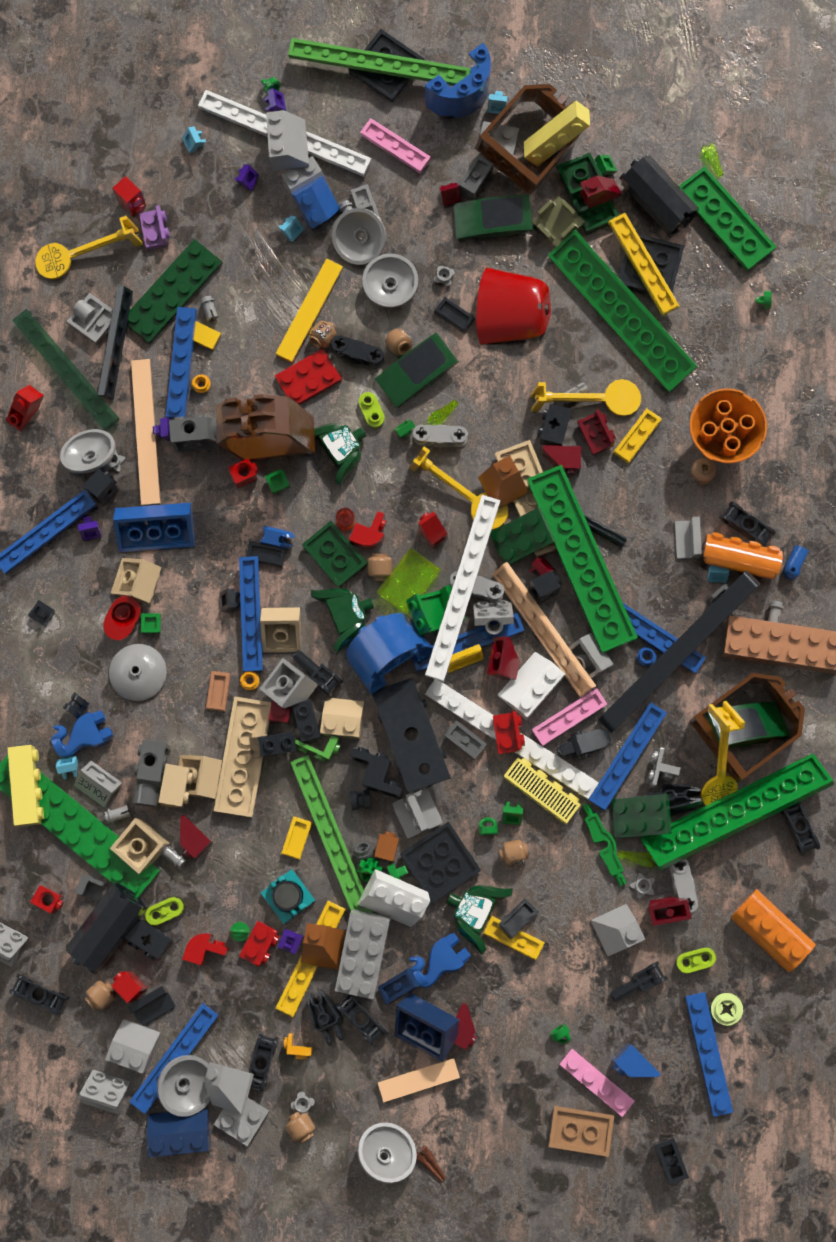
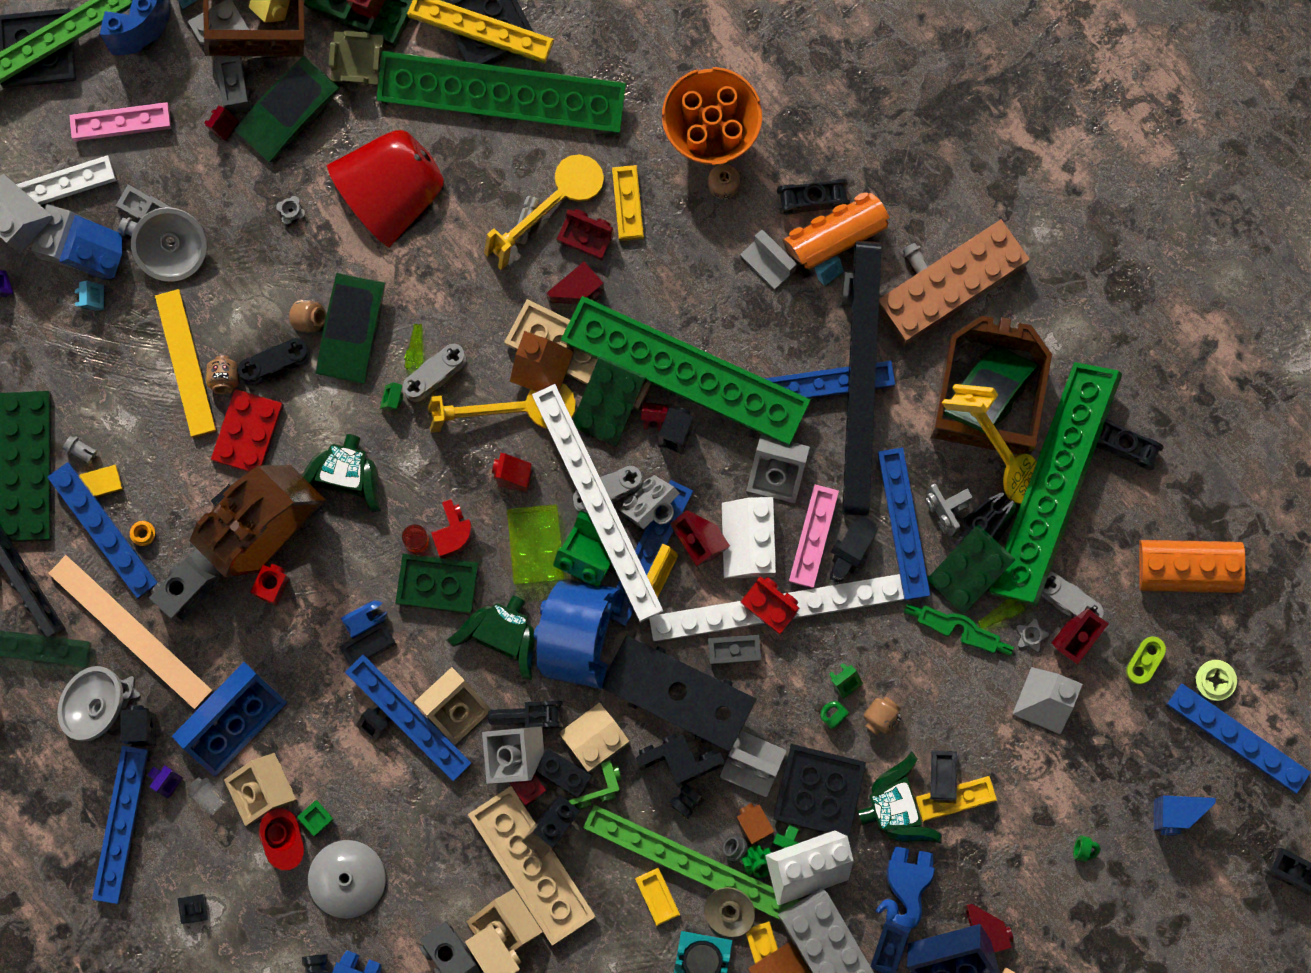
camera: 45 degrees left, 0 degrees up
dark purple tile [153,418,171,441] -> none
nougat tile [206,671,231,712] -> none
light orange plate [240,671,259,690] -> none
green plate [265,469,290,495] -> none
lime plate [359,392,385,429] -> none
light grey dish [362,254,418,308] -> none
medium nougat head [368,554,392,581] -> none
black tile [434,297,475,333] -> none
light nougat tile [492,562,596,698] -> none
light yellow brick [503,758,581,825] -> none
black brick [537,404,572,446] -> none
medium nougat plate [548,1106,614,1157] -> none
bright pink plate [559,1048,634,1117] -> none
black axle [584,514,627,547] -> none
black connector [610,961,668,1002] -> none
blue plate [637,647,656,667] -> none
blue piece [783,545,809,580] -> none
none -> clear brick [188,777,226,816]
none -> dark tan dish [704,887,755,937]

